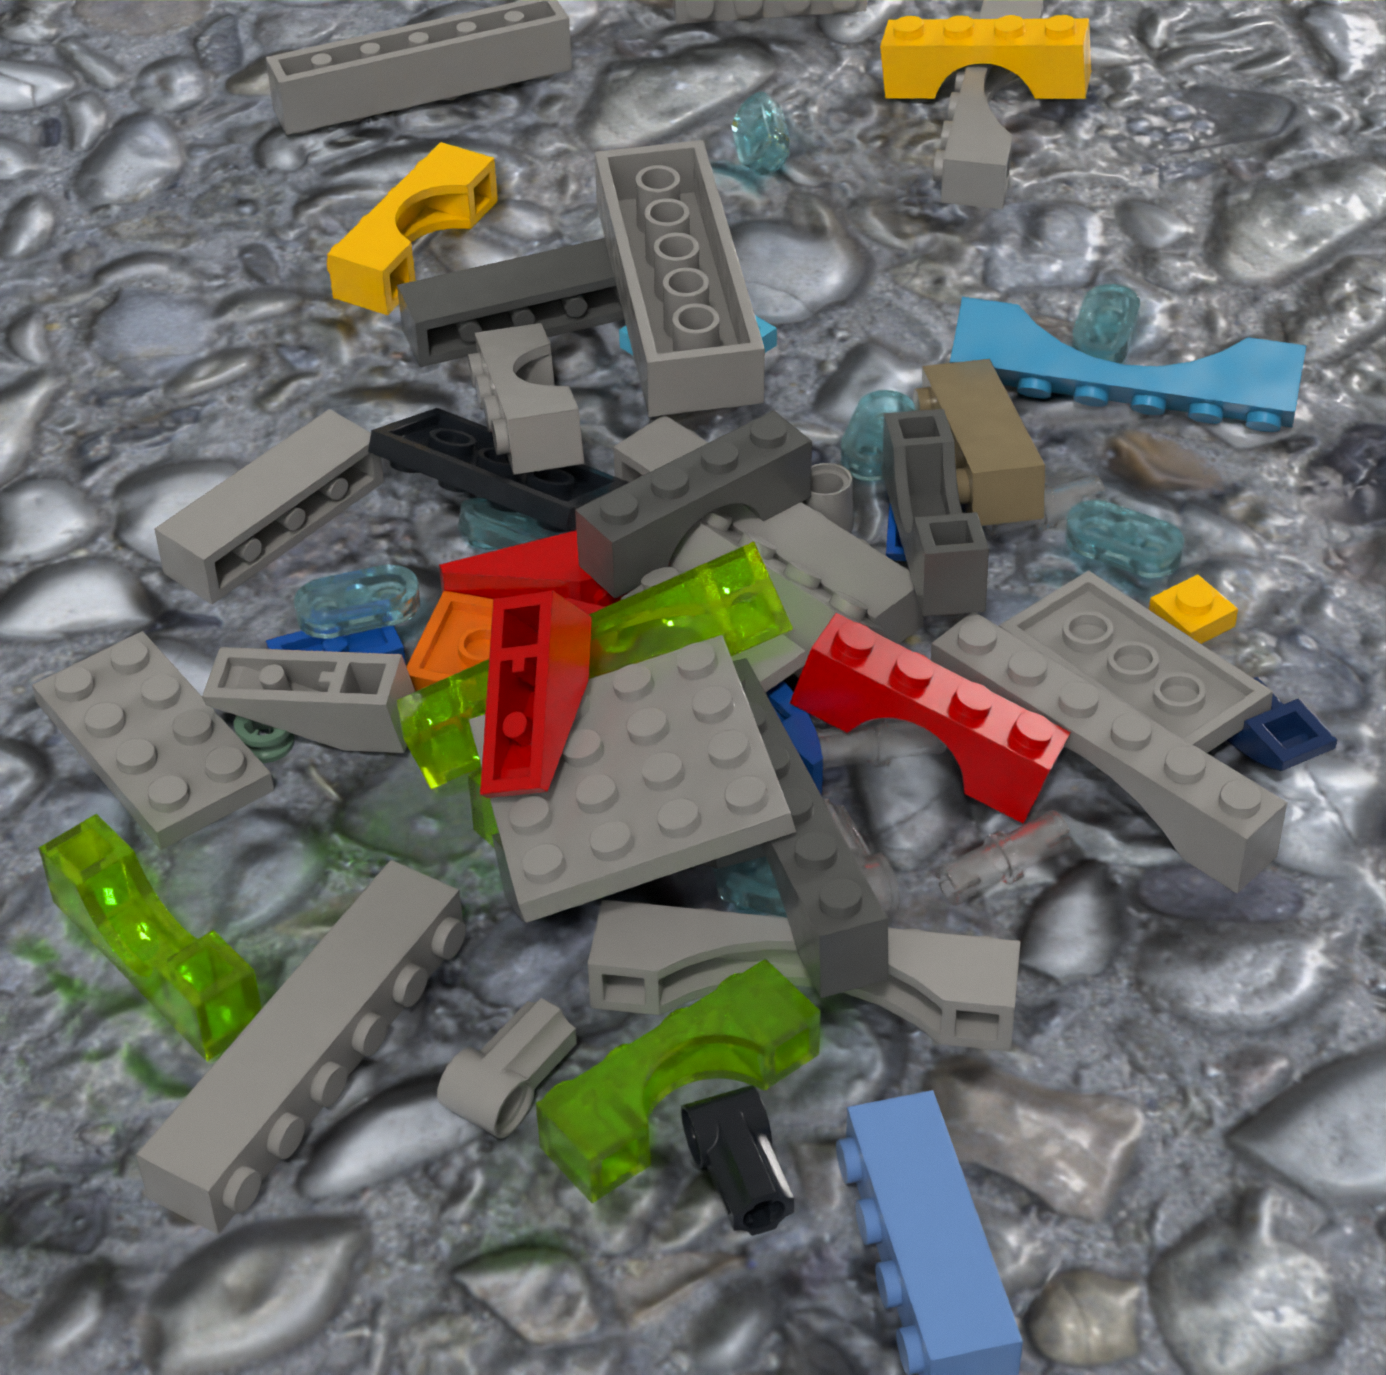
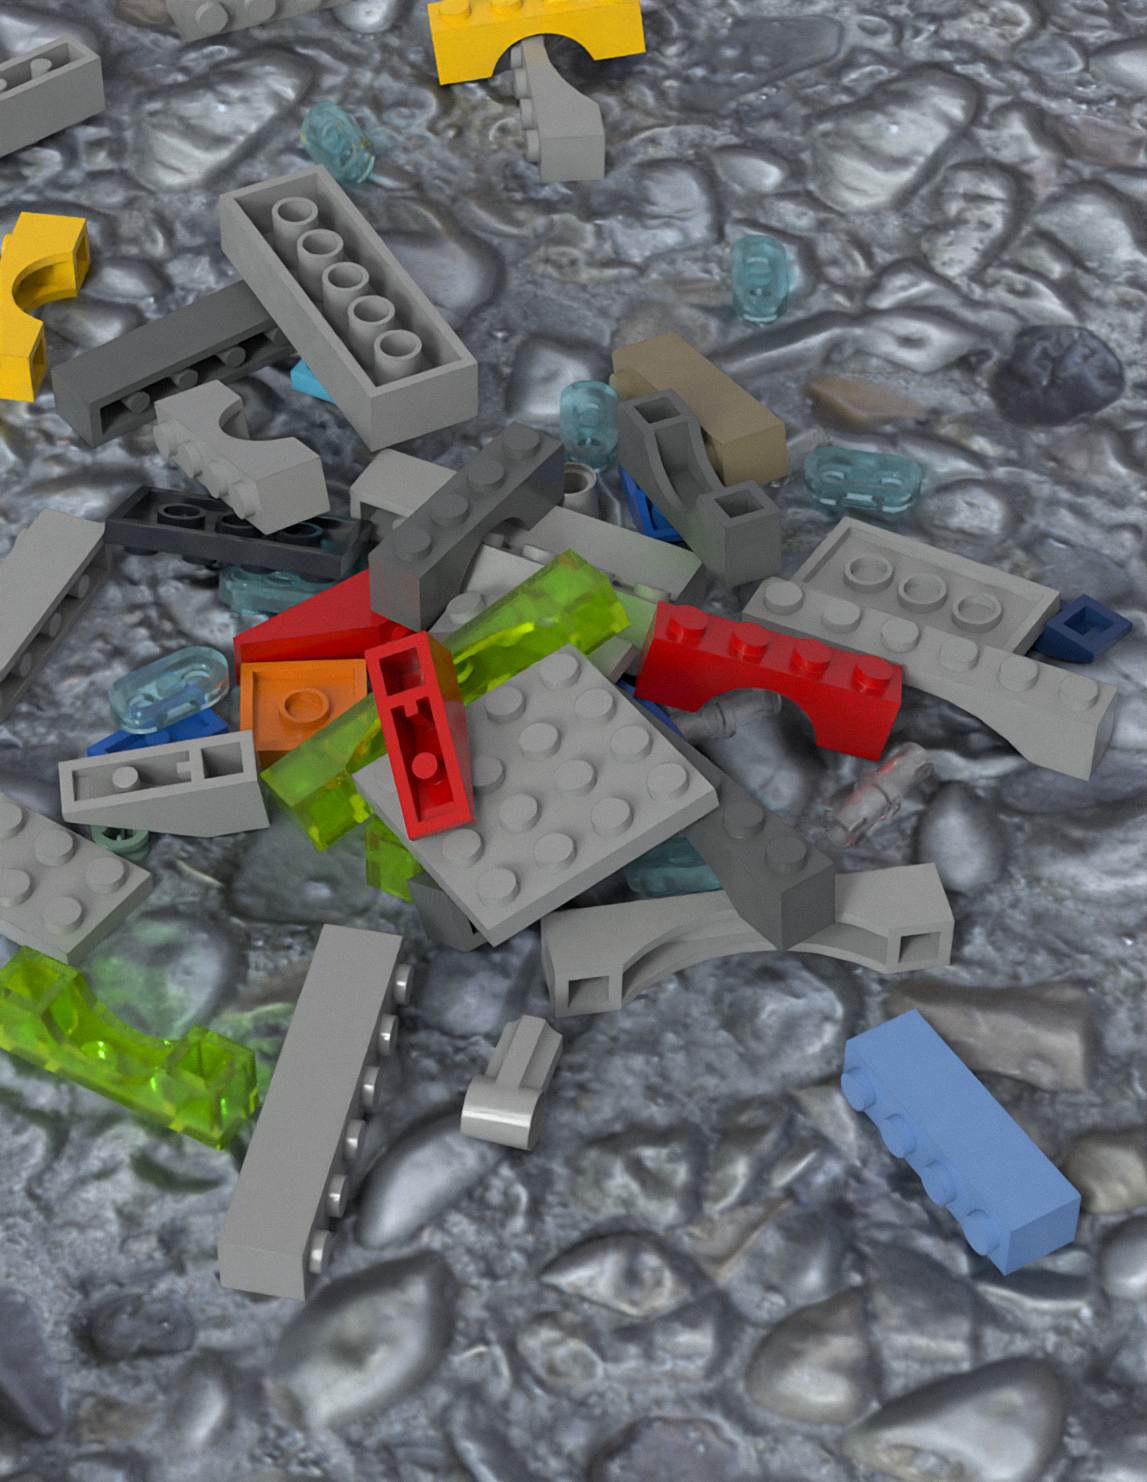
camera: 20 degrees left, 0 degrees up
clear neon green arch [535,958,820,1204] -> none
black piece [681,1085,794,1236] -> none
dark azure arch [950,297,1307,432] -> none
yellow plate [1149,574,1238,644] -> none

